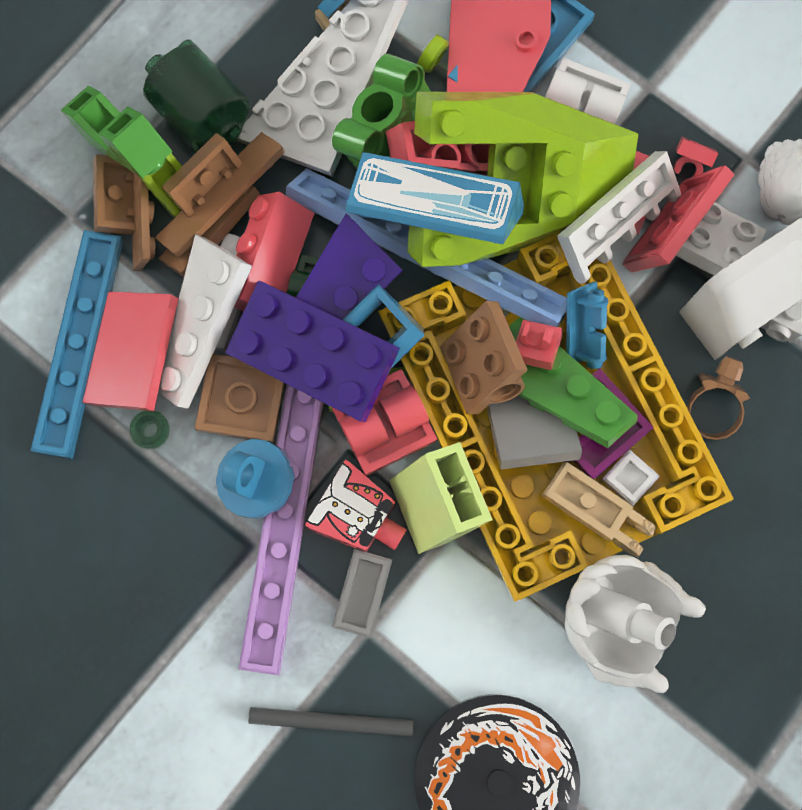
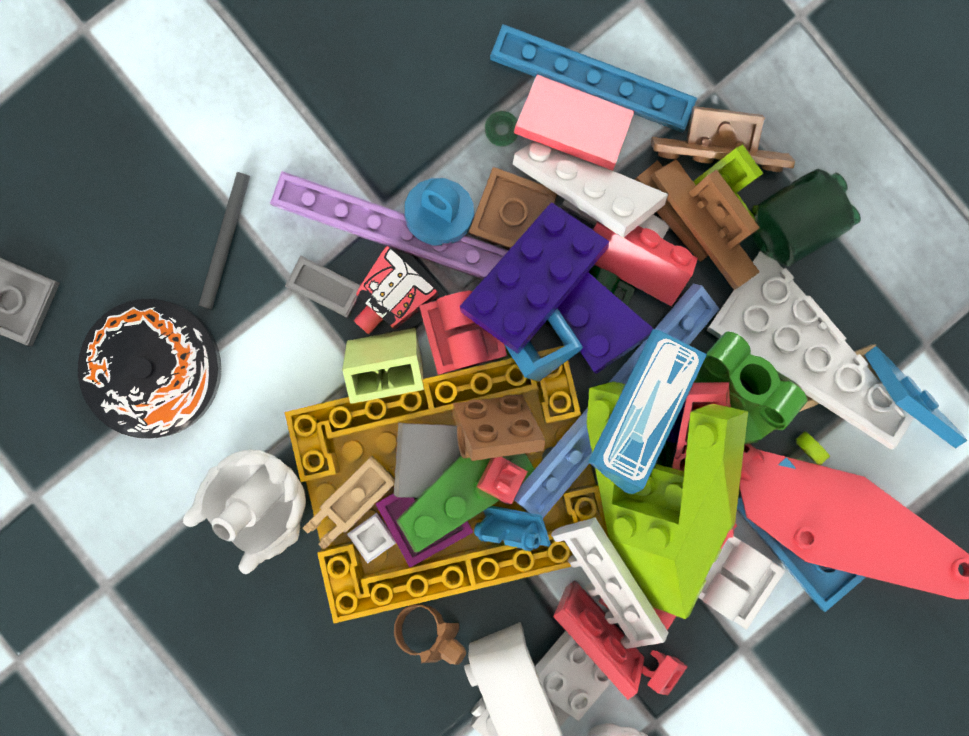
camera: 105 degrees right, 10 degrees up
bright green arch [61,86,173,178] -> none

